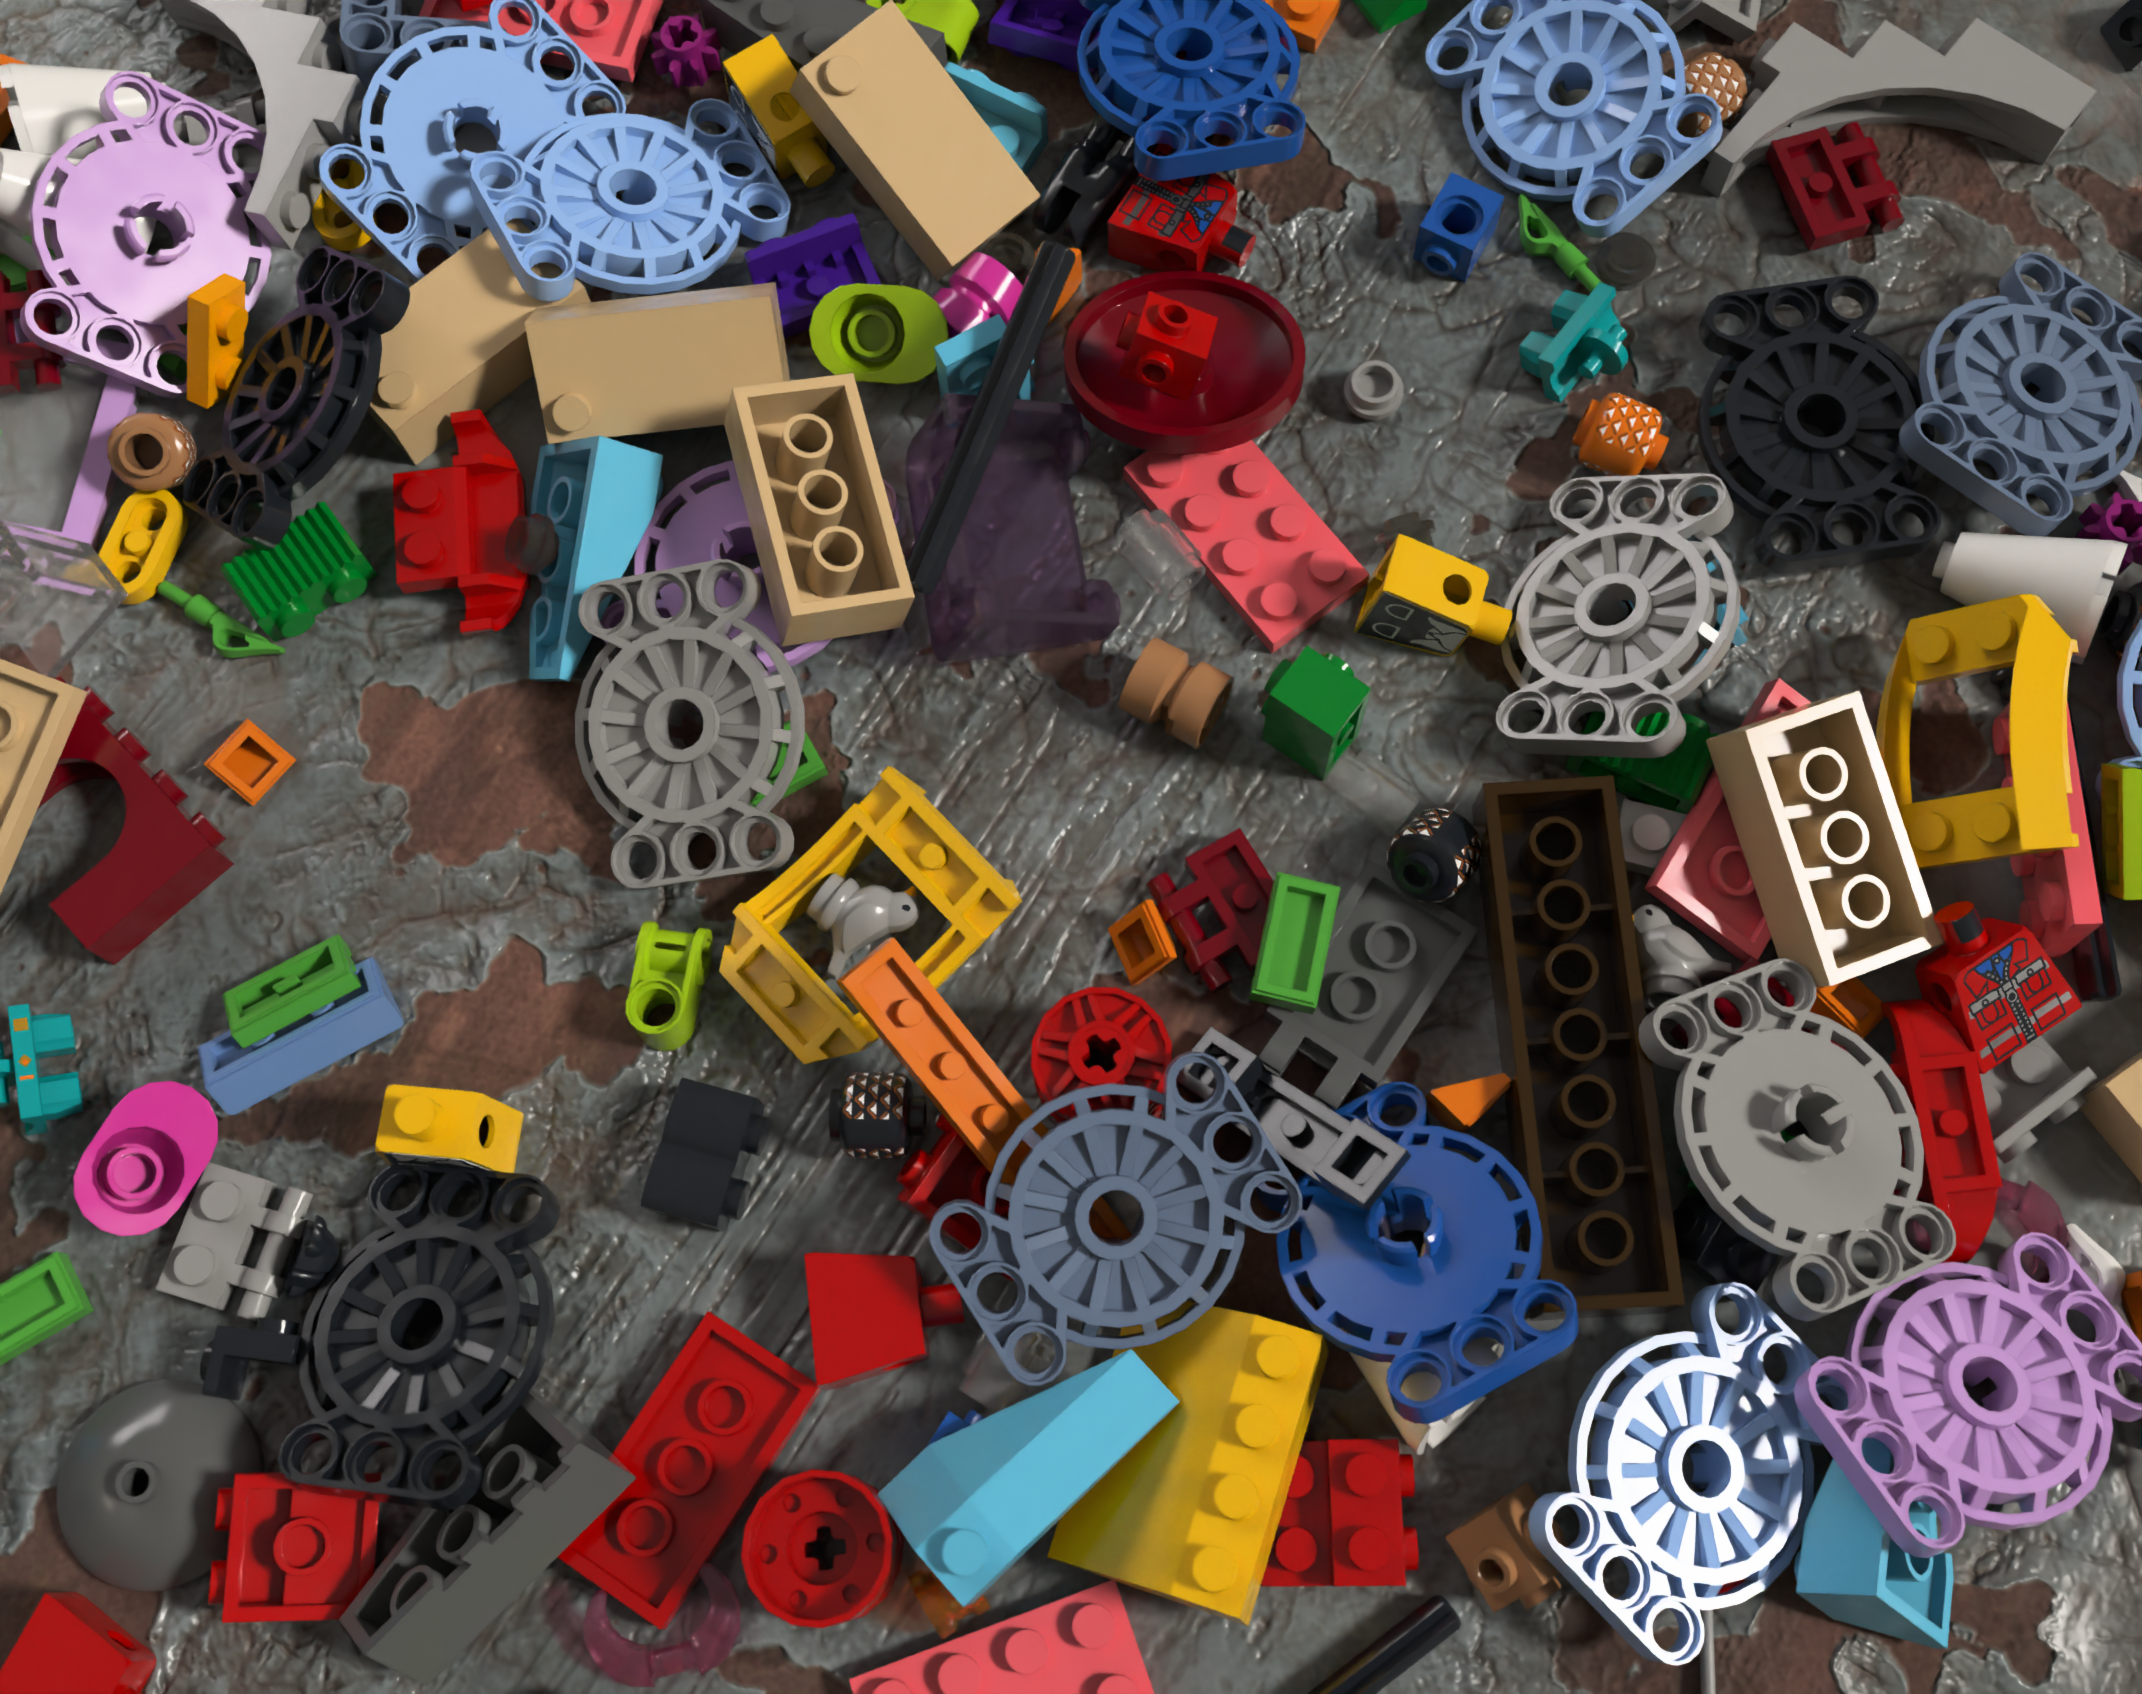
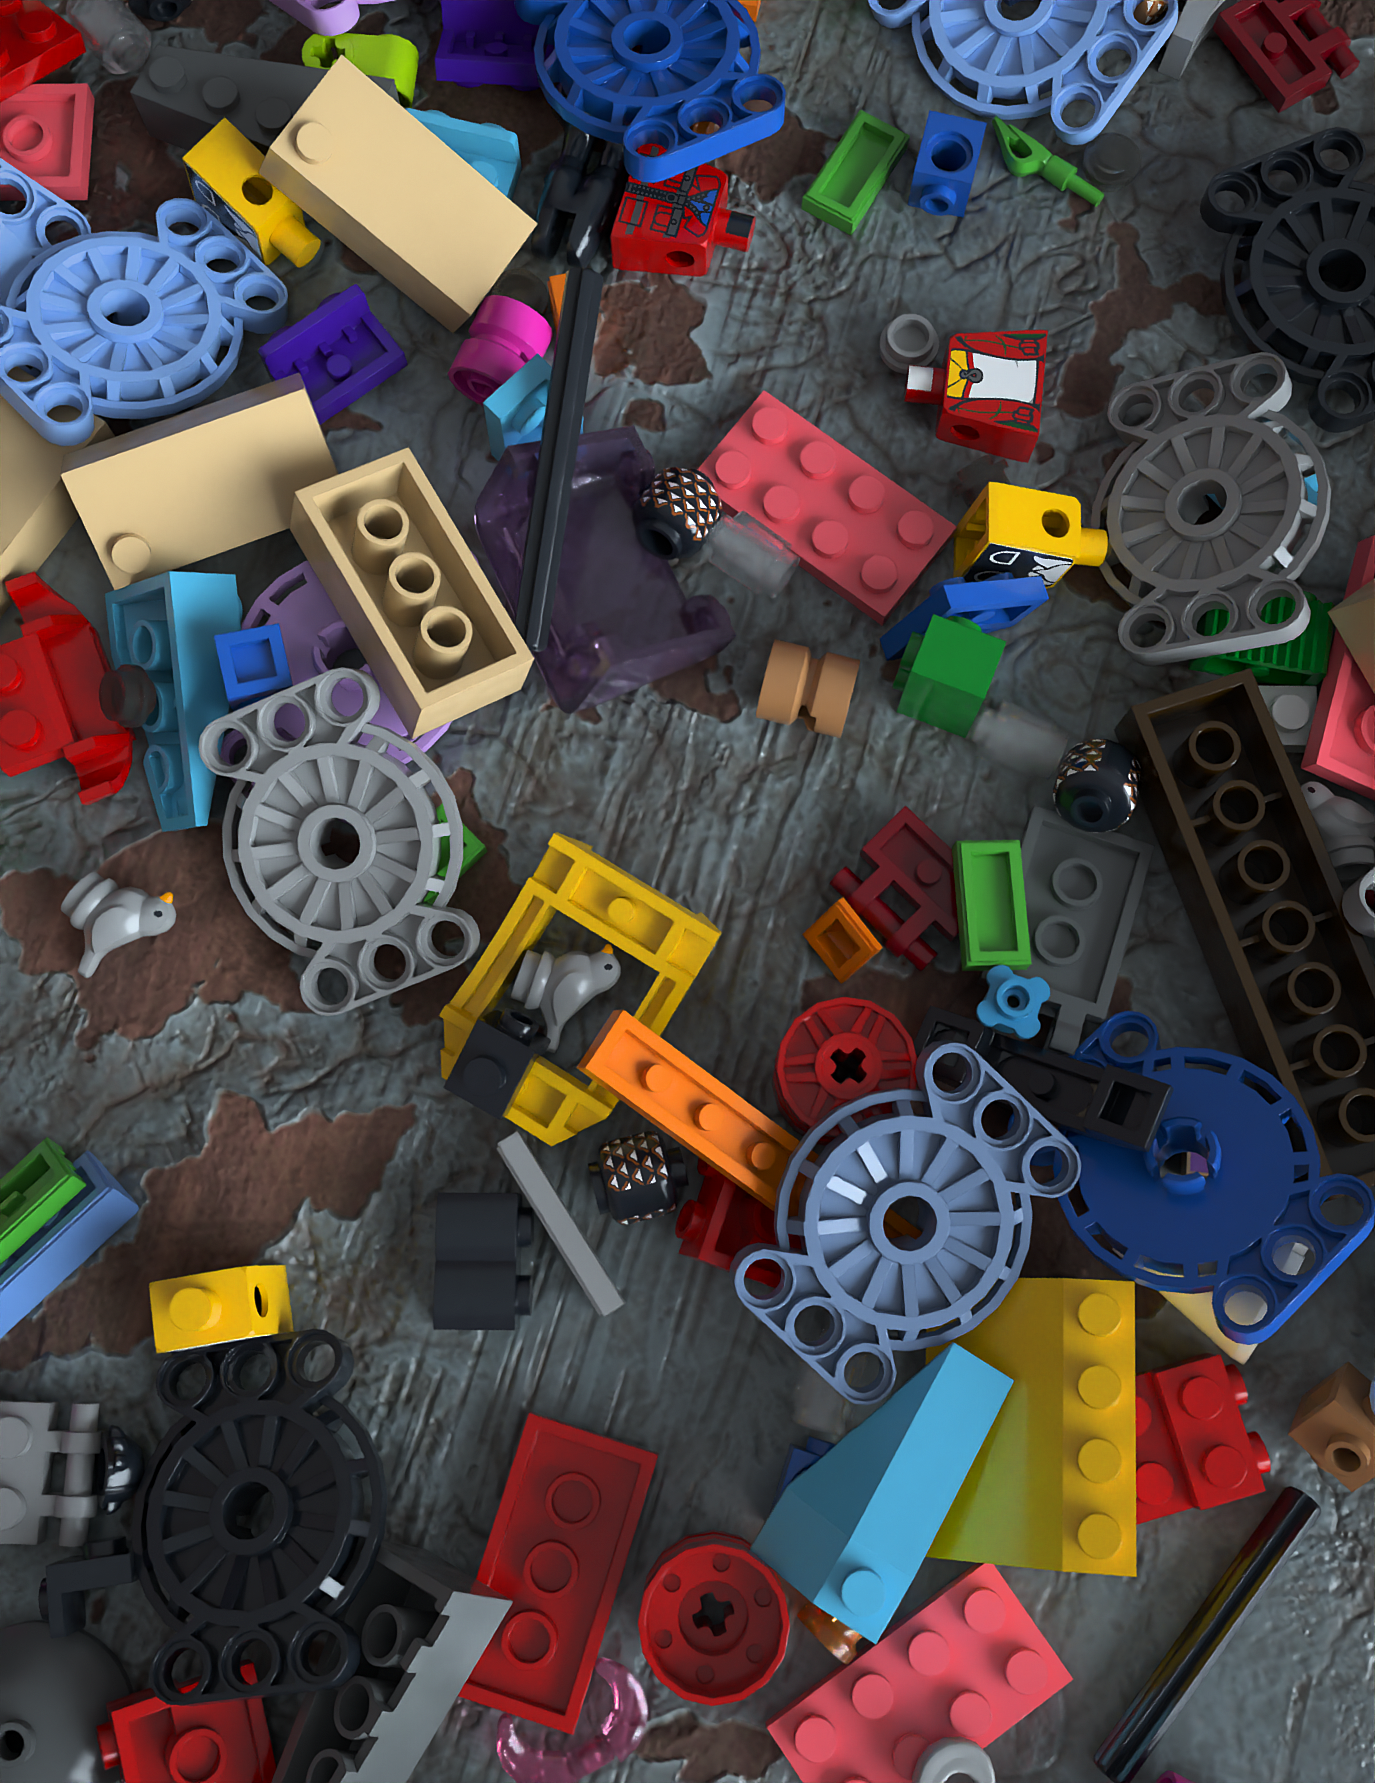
camera: 20 degrees left, 5 degrees up
lime piece [626,921,713,1051] -> none
magenta gear [651,14,722,89] -> none
red torso [804,1252,966,1390] -> none
lime piece [809,283,949,384] -> none
dark red dish [1064,271,1306,454] -> none
red brick [1115,291,1218,401] -> none
orange slope [1425,1073,1511,1134] -> none
teal hips [1518,282,1629,403] -> none
orange head [1571,392,1669,476] -> none
none -> light grey animal [61,872,176,978]
none -> blue brick [214,623,293,712]
none -> black bracket [443,1008,551,1120]
none -> light grey tile [496,1131,626,1317]
none -> black head [632,467,723,560]
none -> bright green tile [801,110,910,236]
none -> blue wing [879,573,1049,661]
none -> torso [904,330,1048,463]
none -> dark azure plate [976,965,1050,1039]

